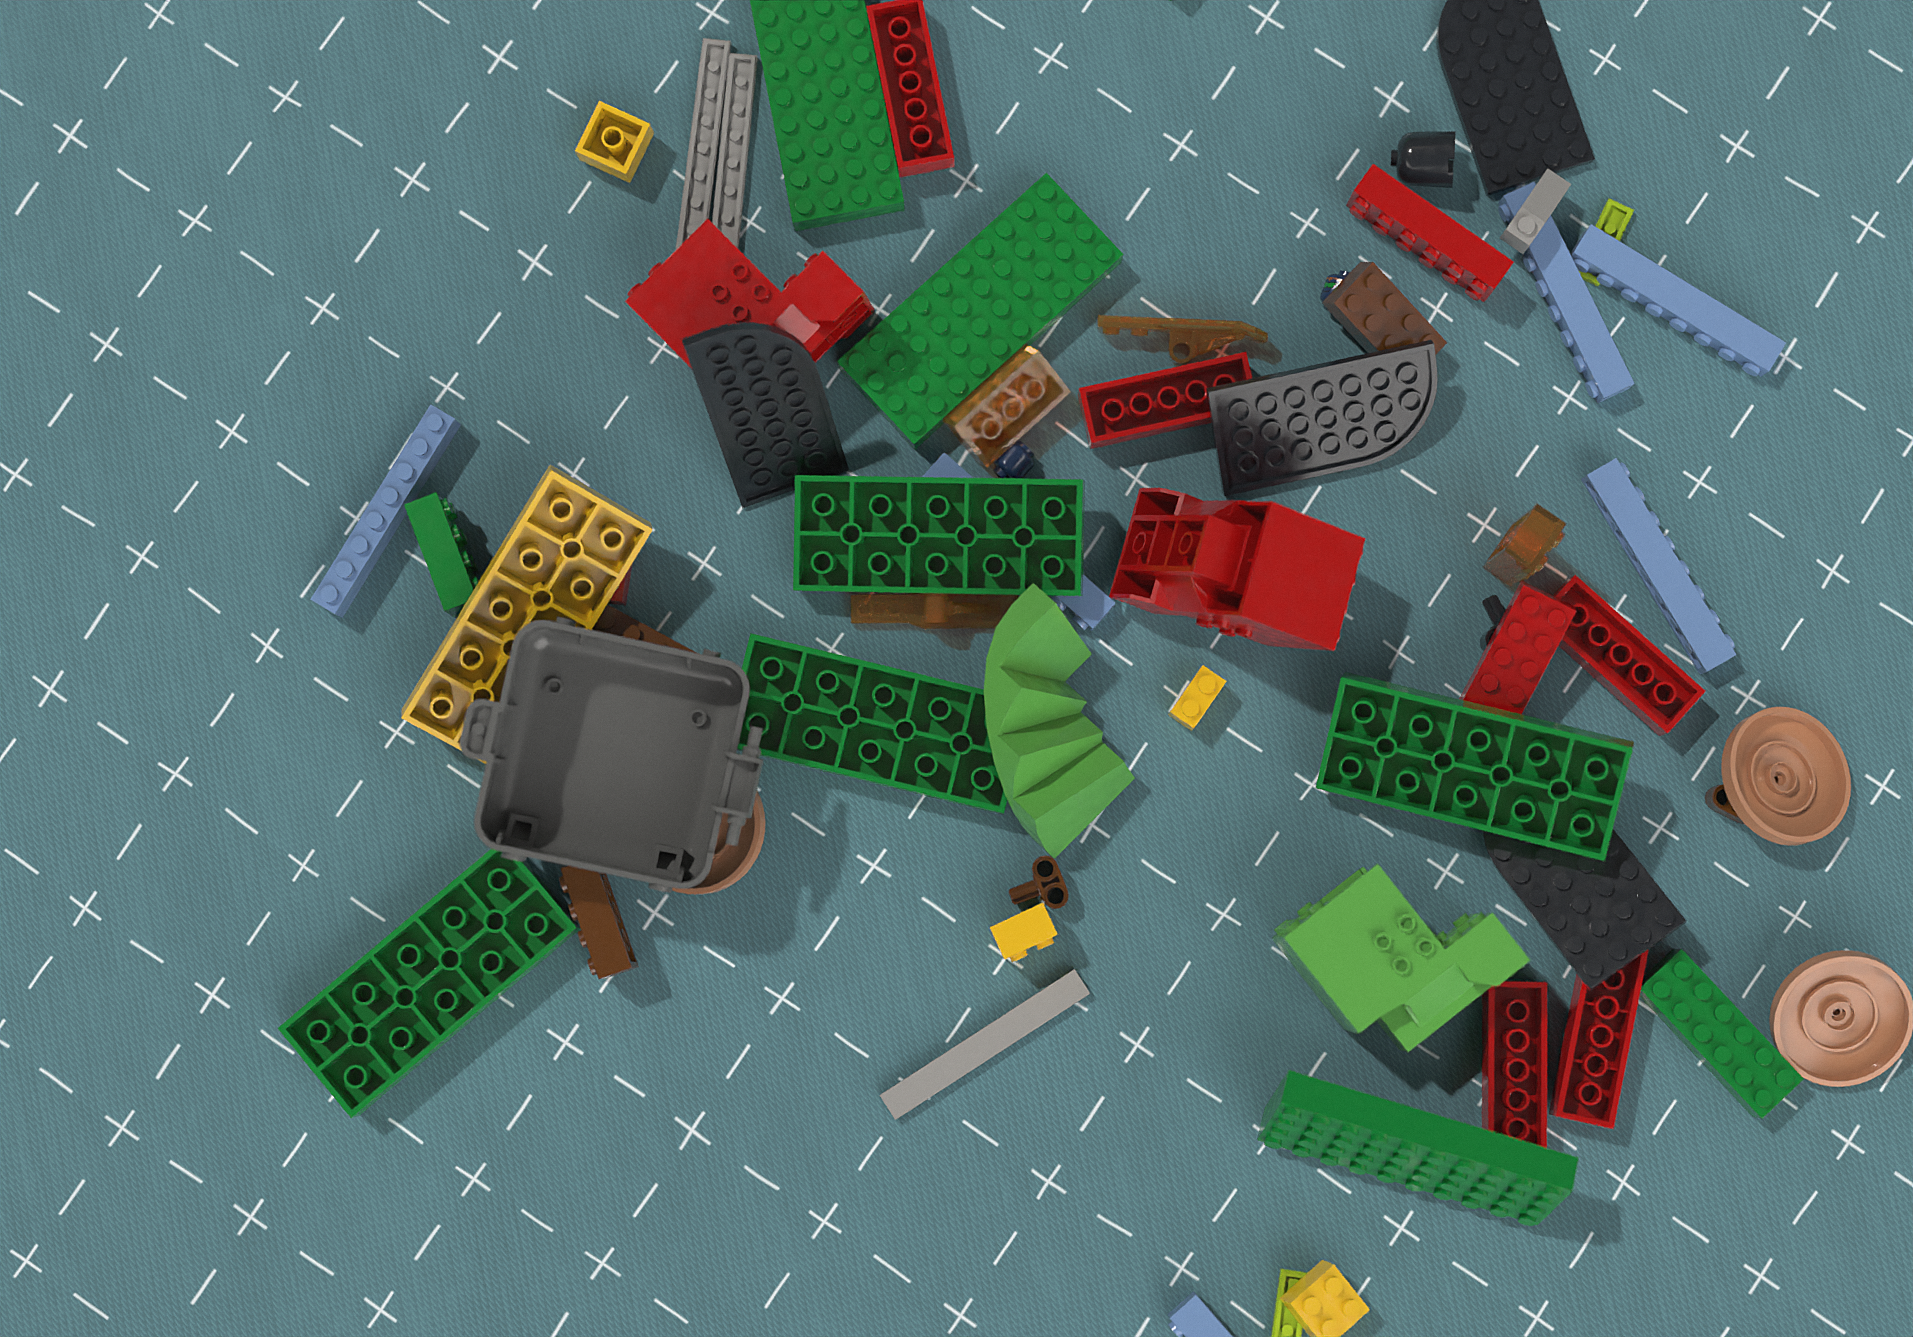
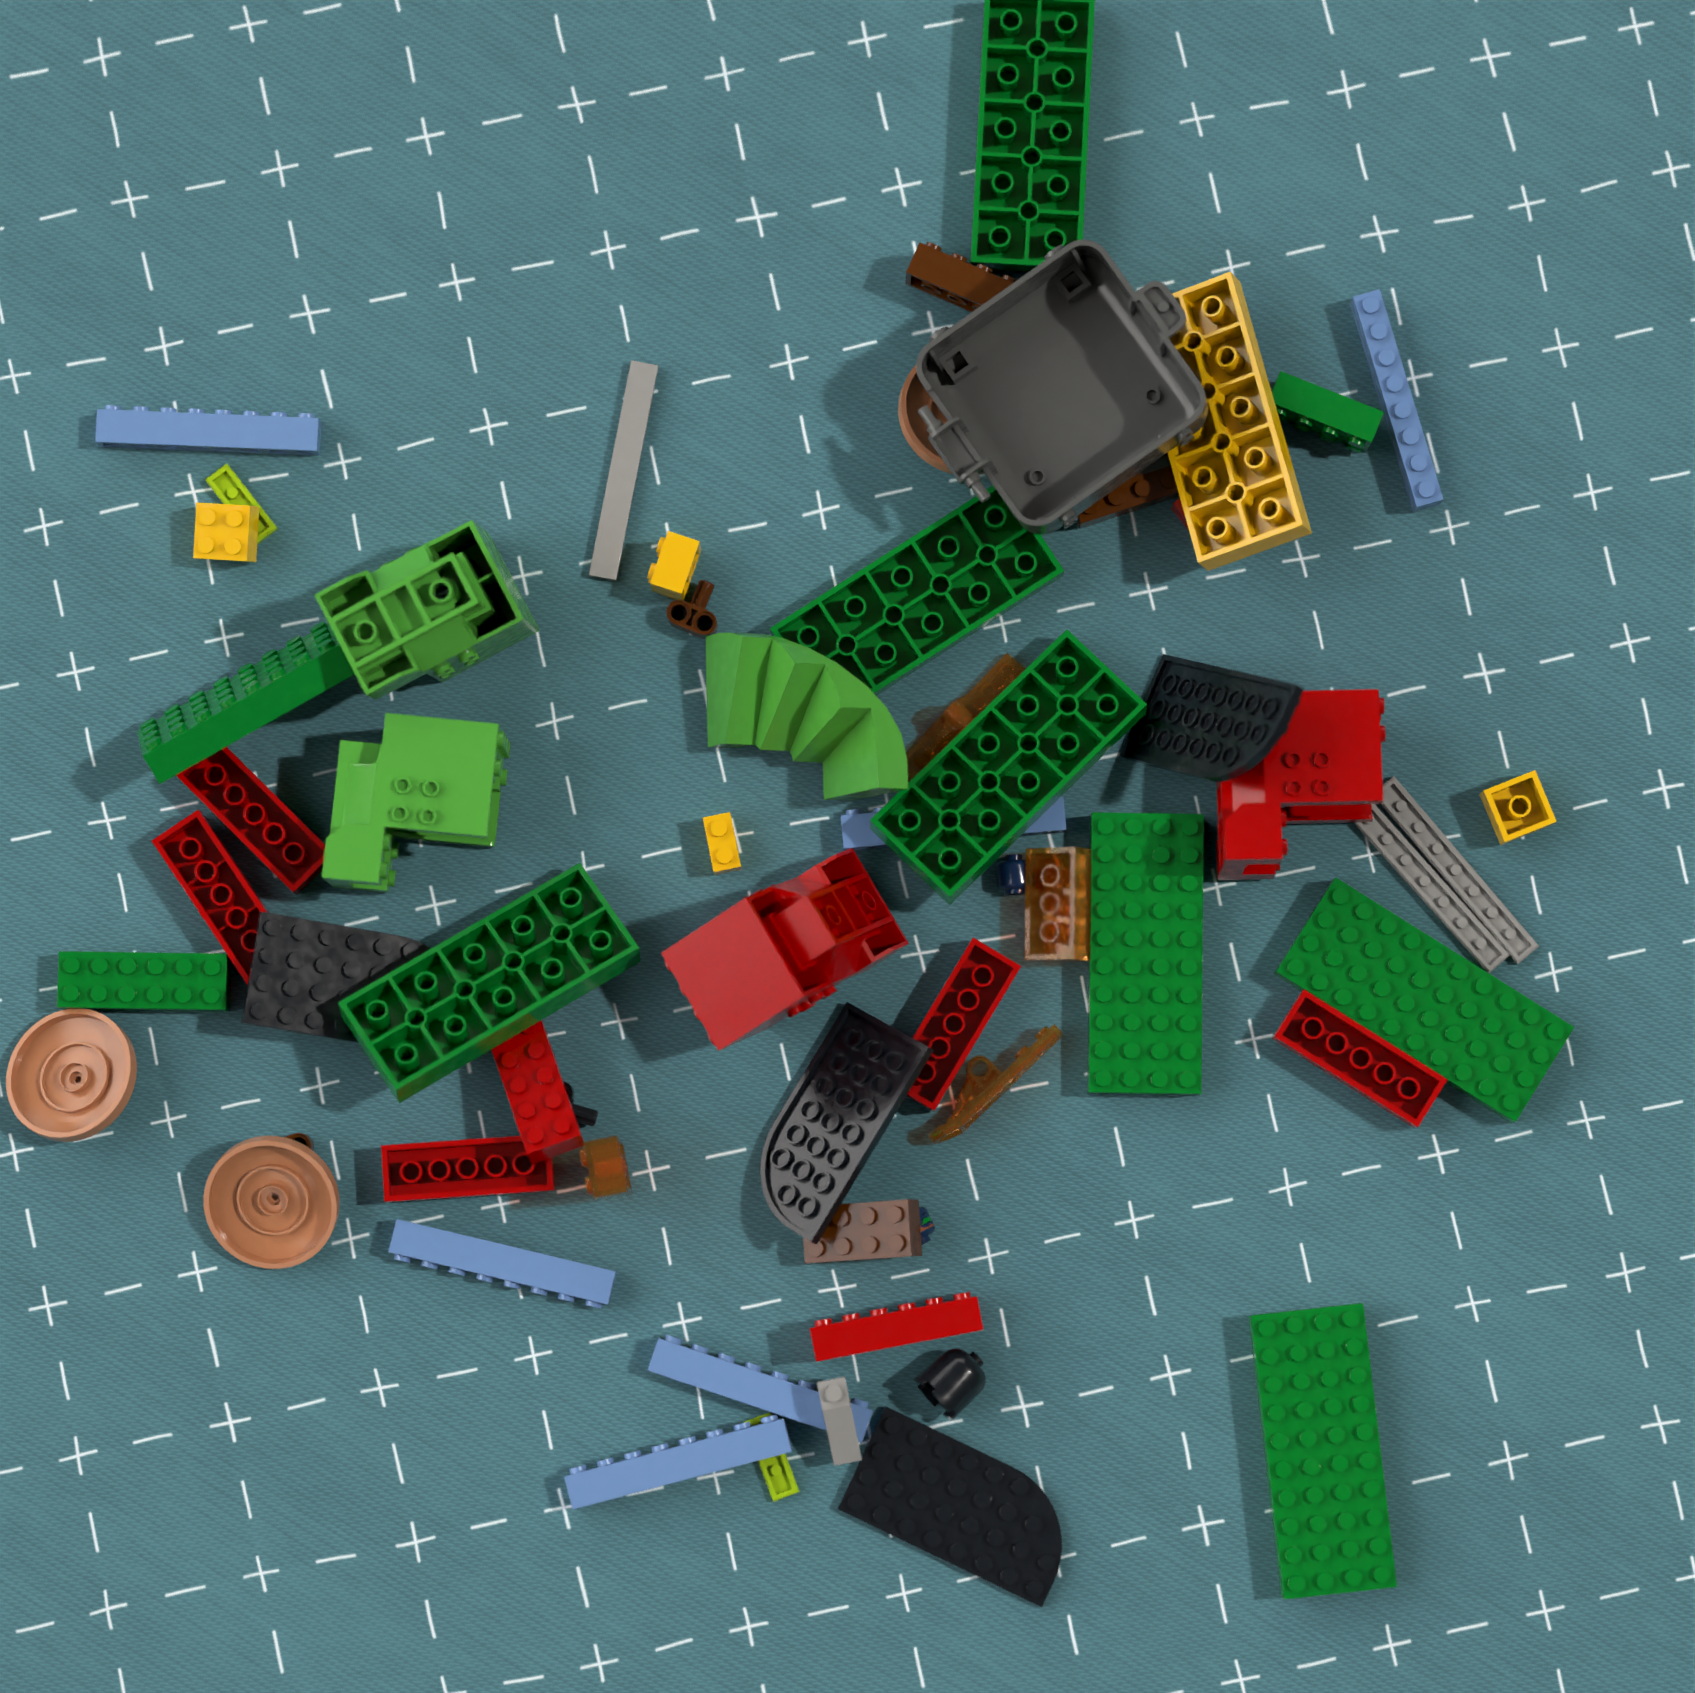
camera: 130 degrees right, 0 degrees up
none -> bright green piece [314,520,540,700]

